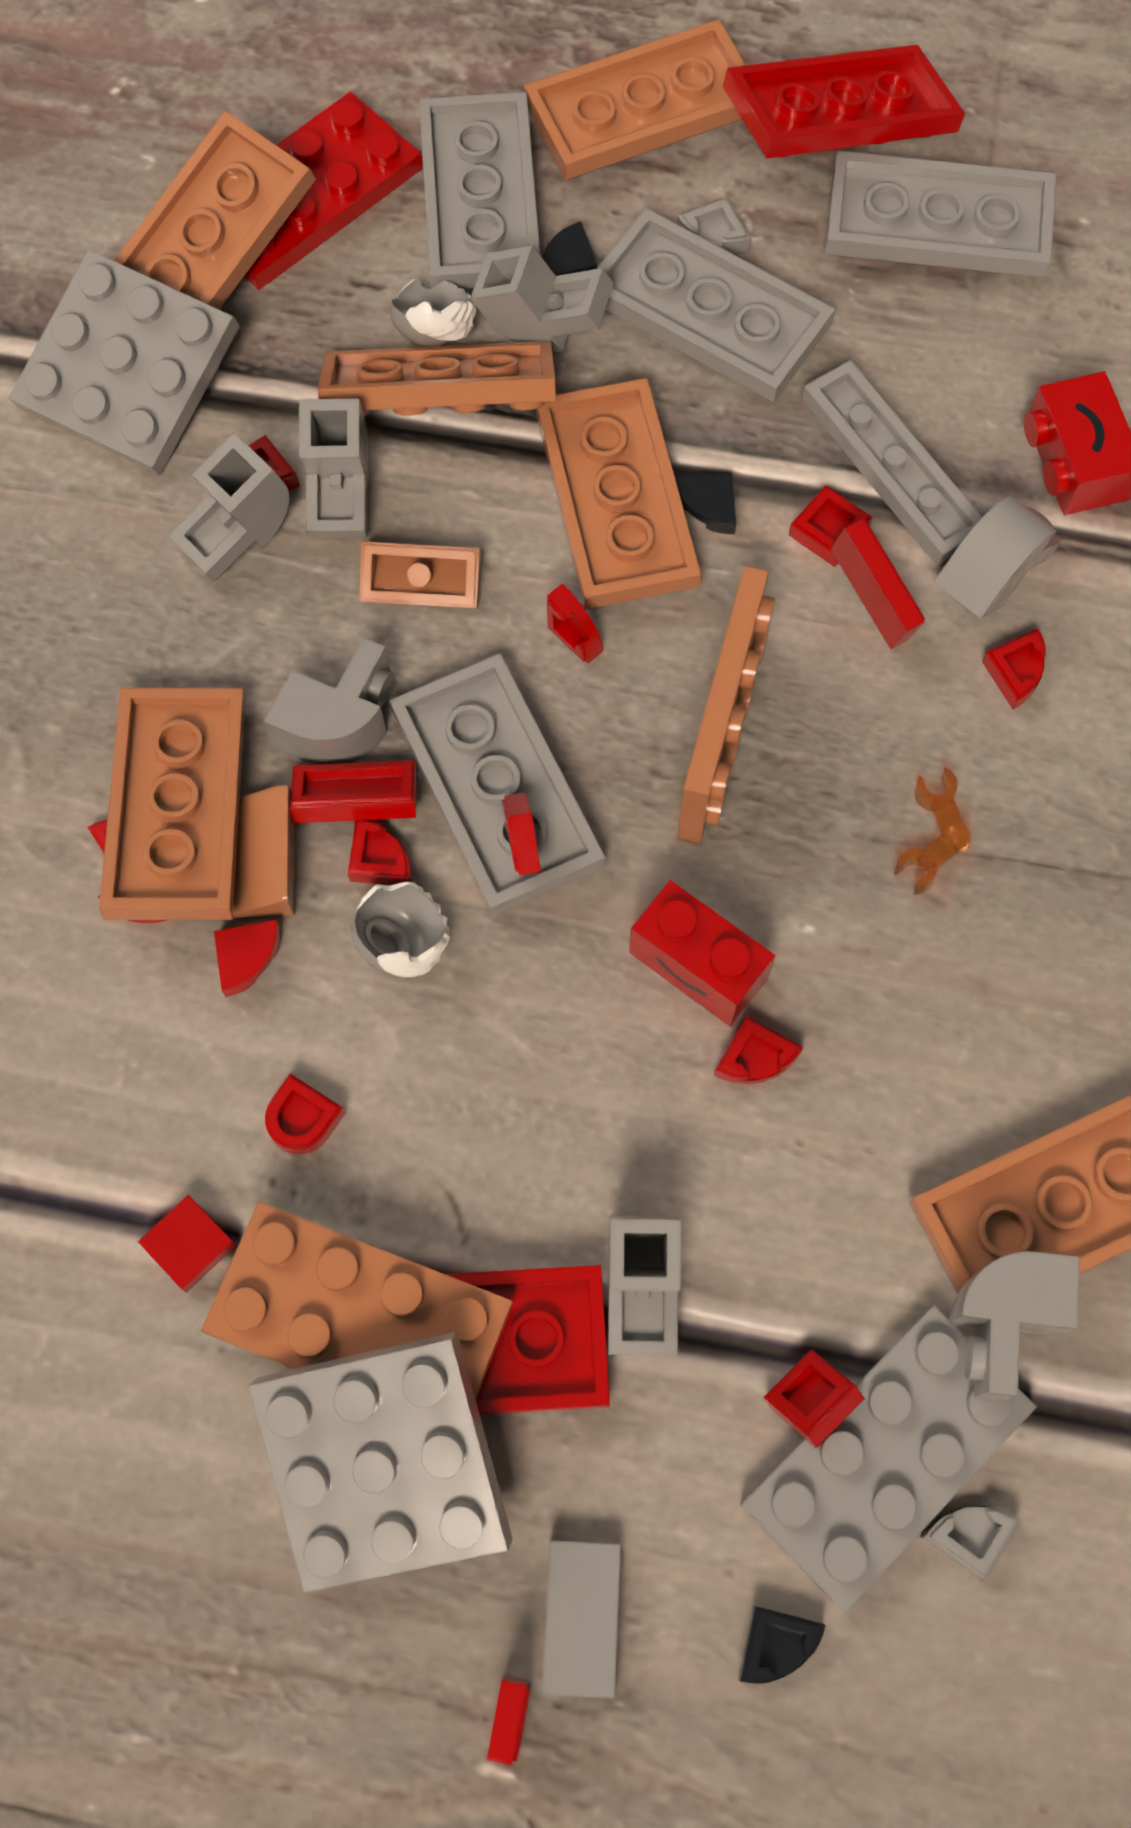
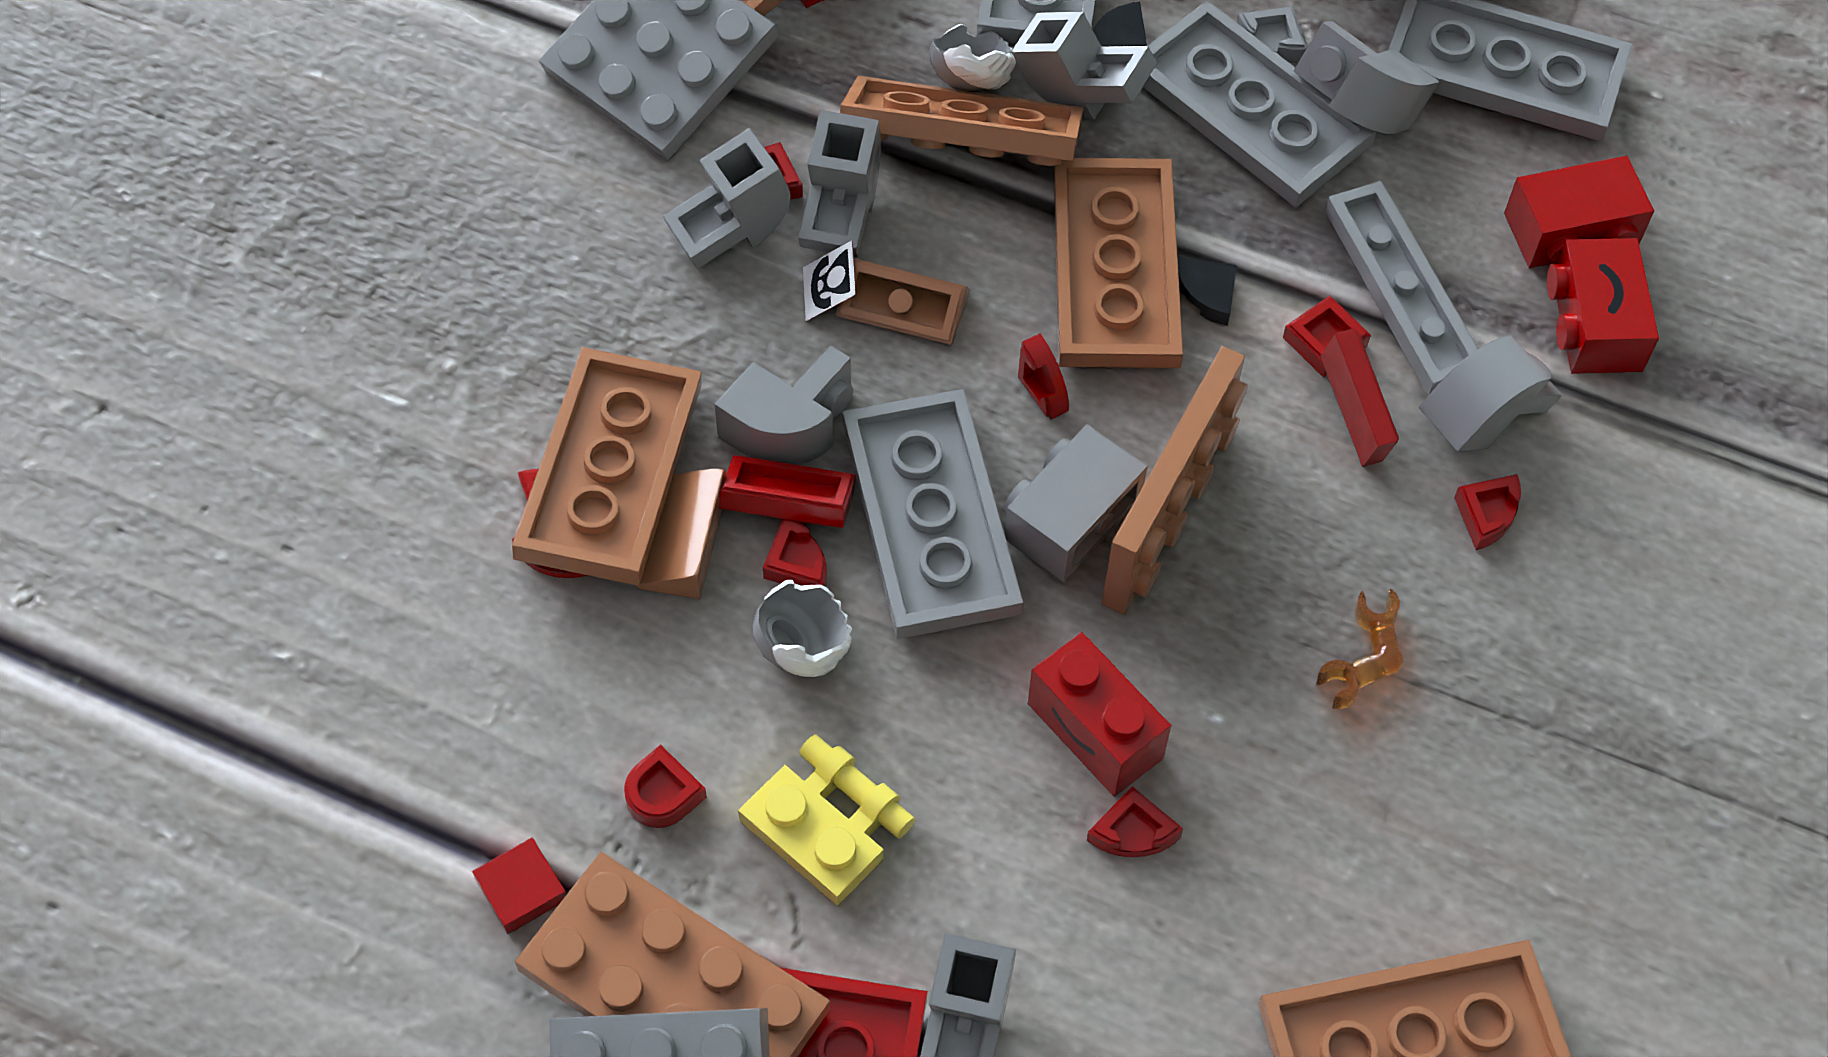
camera: 10 degrees right, 10 degrees down
red tile [214,920,281,997] -> none
red tile [502,792,541,876] -> none
none -> light yellow plate [738,734,916,906]
none -> sticker [803,240,856,322]
none -> light grey brick [1004,424,1147,582]
none -> light grey brick [1293,21,1440,134]
none -> red brick [1504,155,1654,269]

